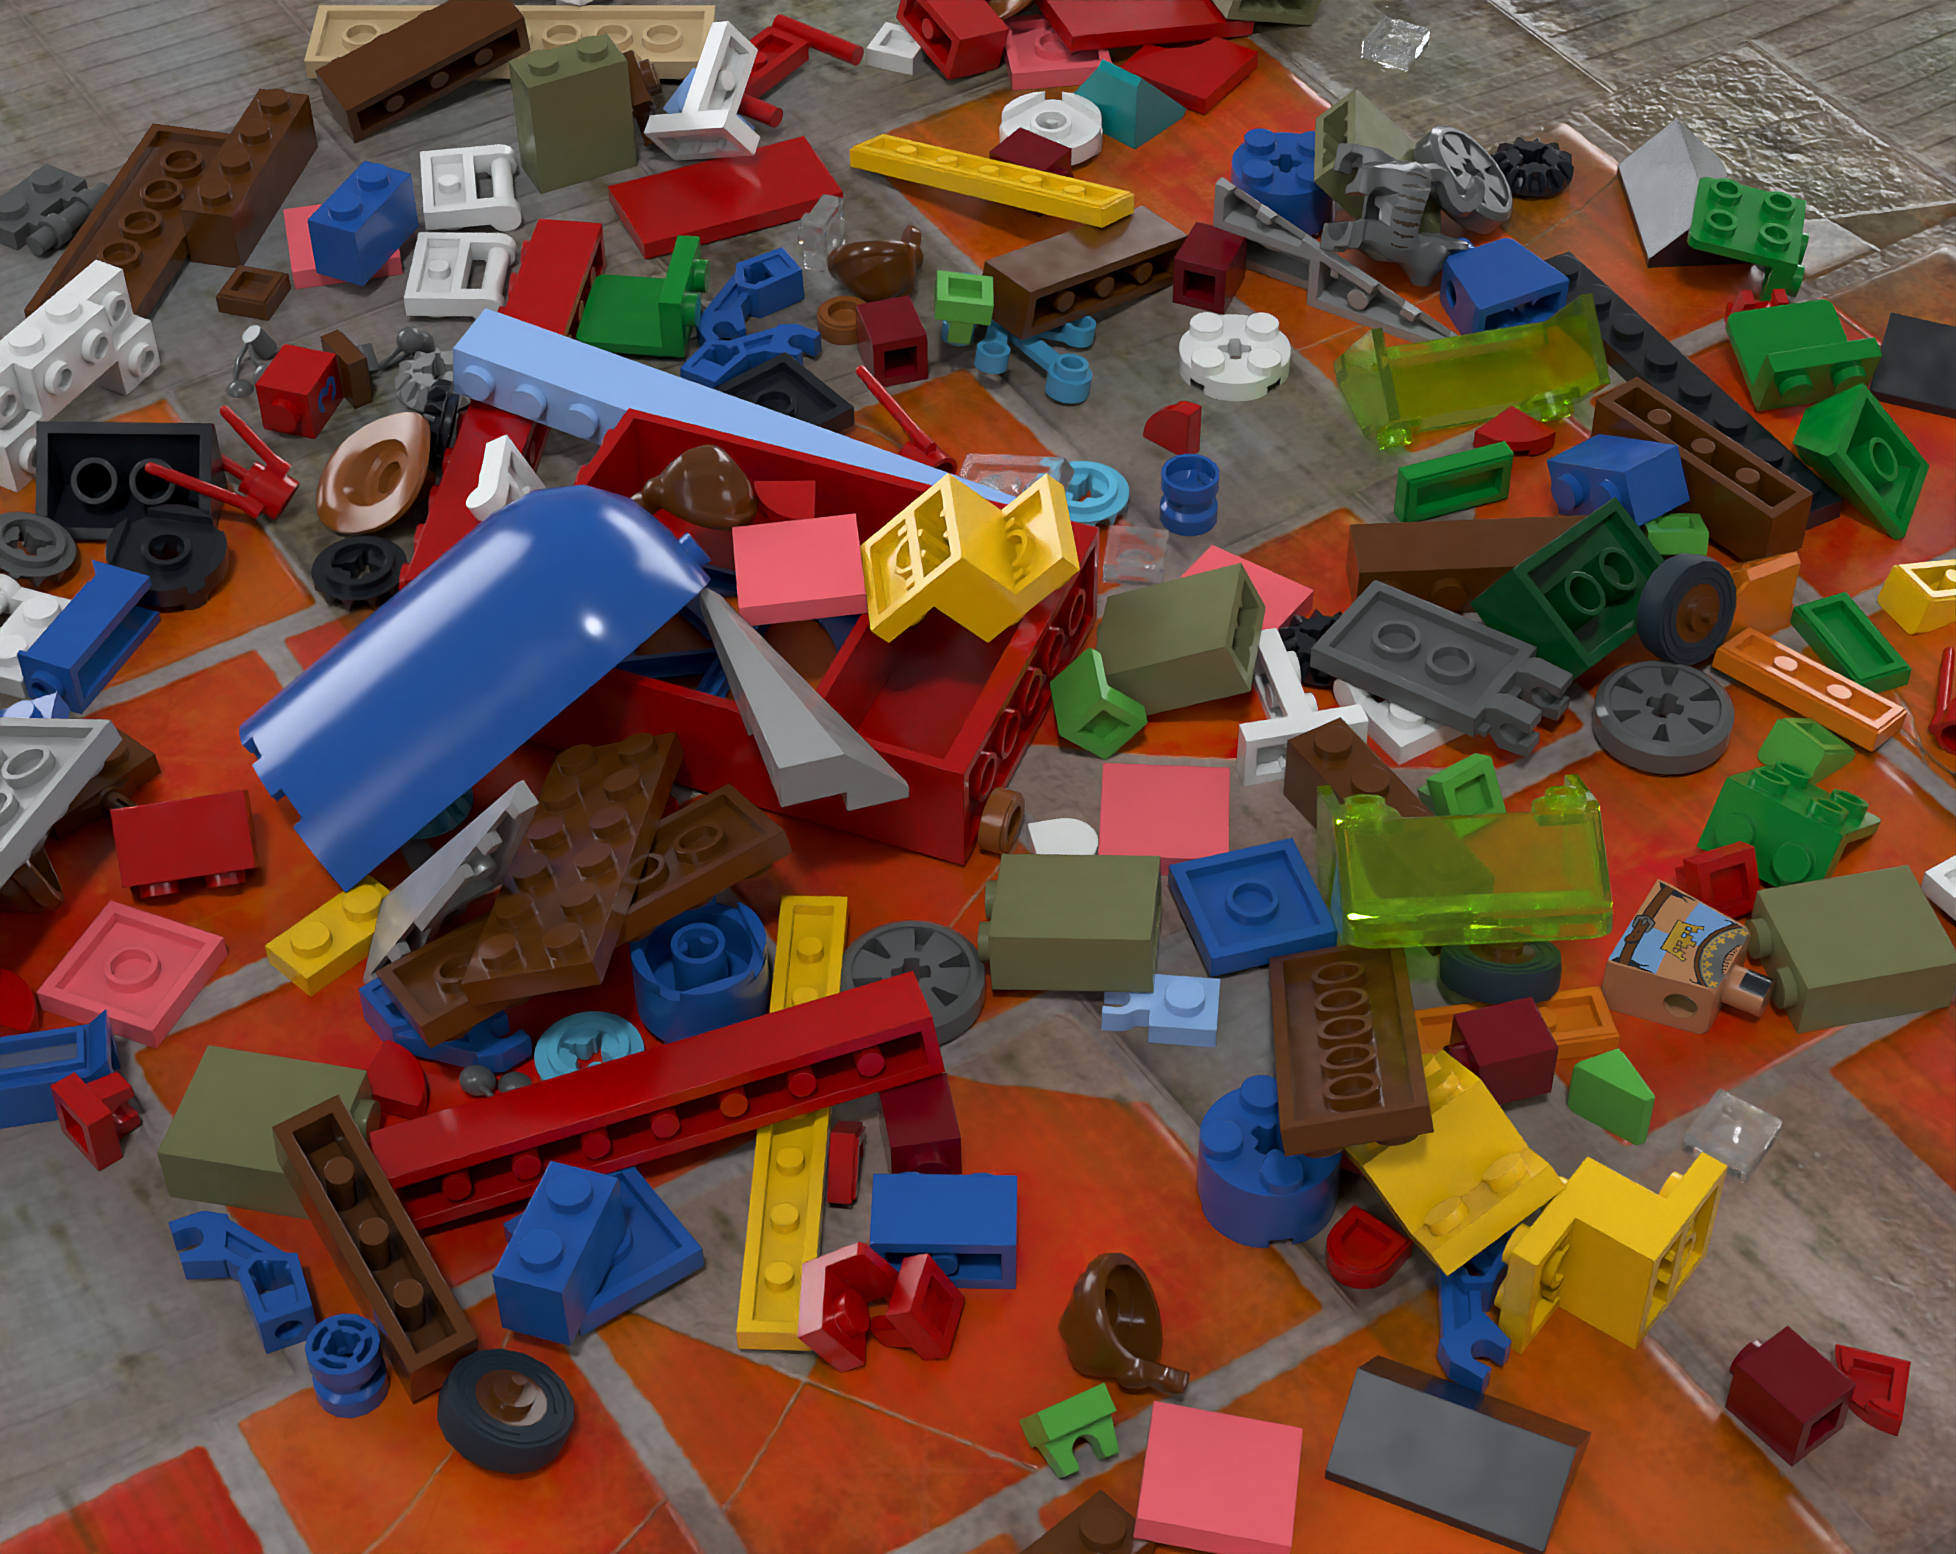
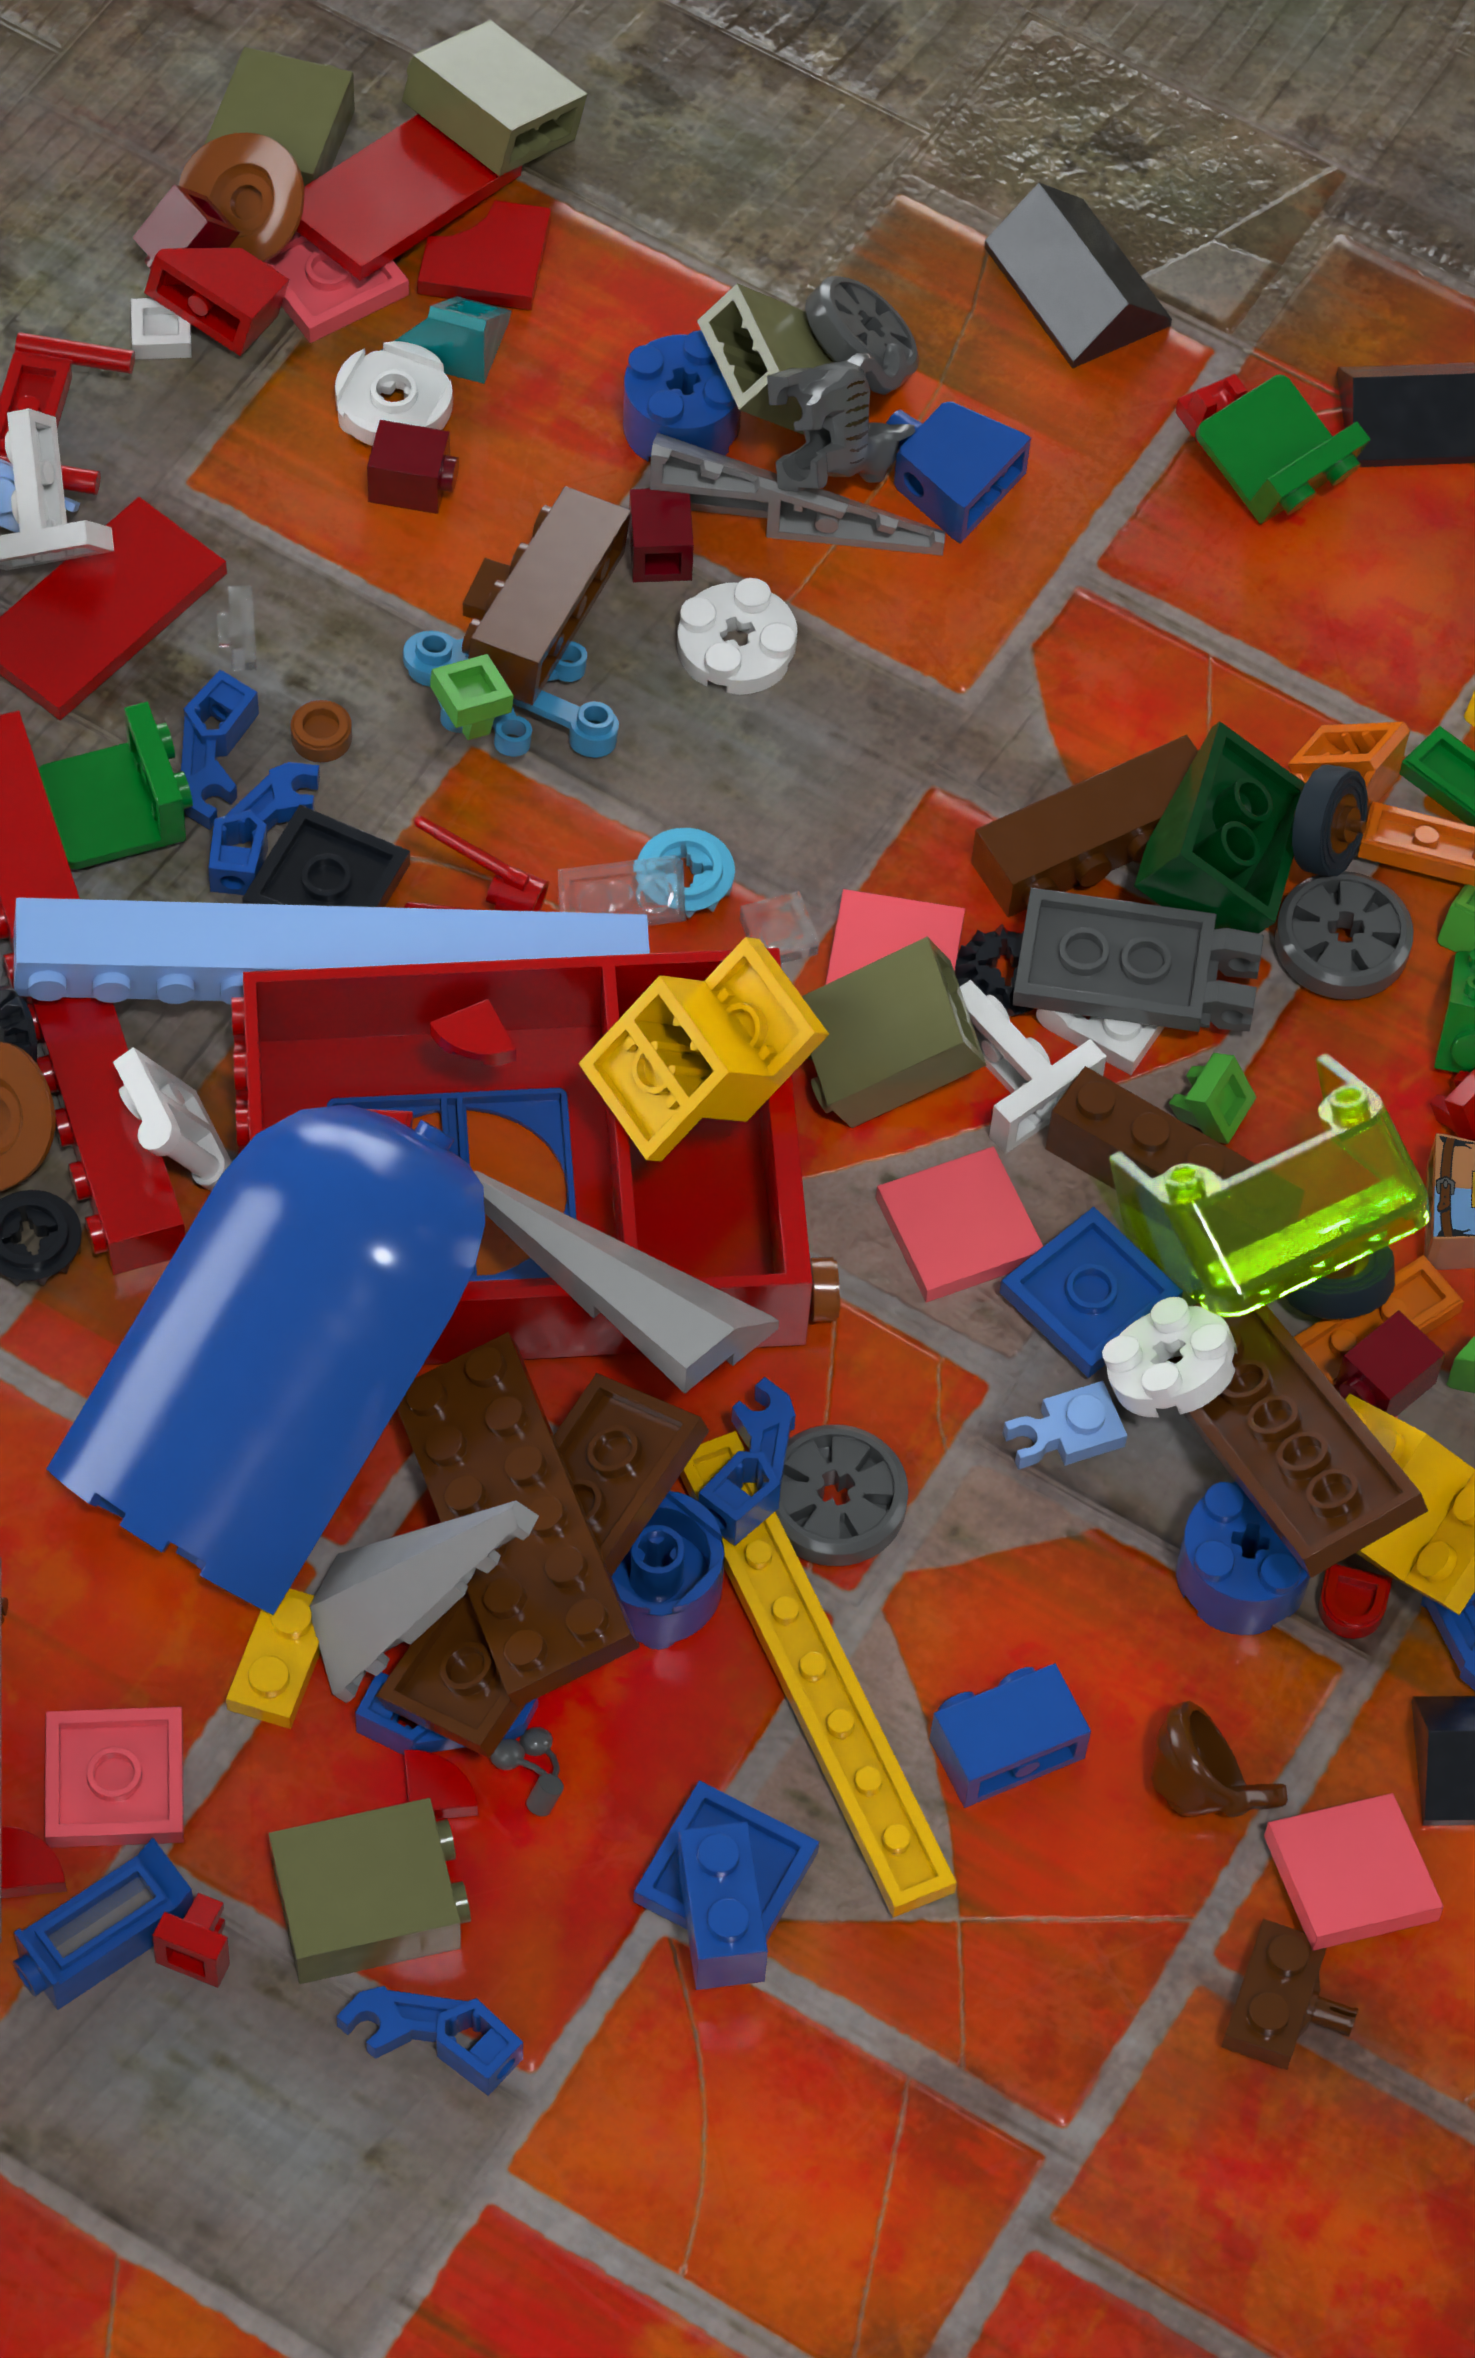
camera: 30 degrees left, 15 degrees up
red brick [110,790,260,898] -> none
reddish brown brick [272,1094,478,1403] -> none
blue wheel [305,1314,390,1418] -> none
red brick [370,971,945,1231] -> none
black wheel [437,1348,574,1474] -> none
medium azure gear [534,1011,644,1081] -> none
reddish brown hat [630,444,758,531] -> none
coral tile [732,514,868,626] -> none
red bracket [797,1242,899,1373] -> none
reddish brown hat [827,225,923,303] -> none
red tile [827,1120,866,1204] -> none
yellow tile [849,134,1134,228] -> none
dark red brick [855,295,928,387] -> none
red tile [869,1253,965,1361] -> none
dark red brick [878,1073,962,1175] -> none
olive brick [978,854,1163,992] -> none
bright green tile [1019,1383,1120,1479] -> none
white tile [1027,818,1098,855] -> none
bright green panel [1050,647,1148,760] -> none
red tile [1143,401,1202,455] -> none
blue wheel [1160,454,1220,536] -> none
clear neon green windscreen [1333,293,1611,449] -> none
clear plate [1361,16,1430,71] -> none
green tile [1394,441,1514,522] -> none
red tile [1473,405,1556,456] -> none
black gear [1491,137,1574,197] -> none
black plate [1544,251,1844,531] -> none
blue brick [1547,434,1690,527] -> none
reddish brown brick [1590,377,1814,562] -> none
bright green tile [1639,513,1709,559] -> none
green bracket [1687,177,1809,301] -> none
green slope [1792,382,1929,540] -> none
none -> blue piece [698,1377,796,1546]
none -> white plate [1102,1297,1237,1417]

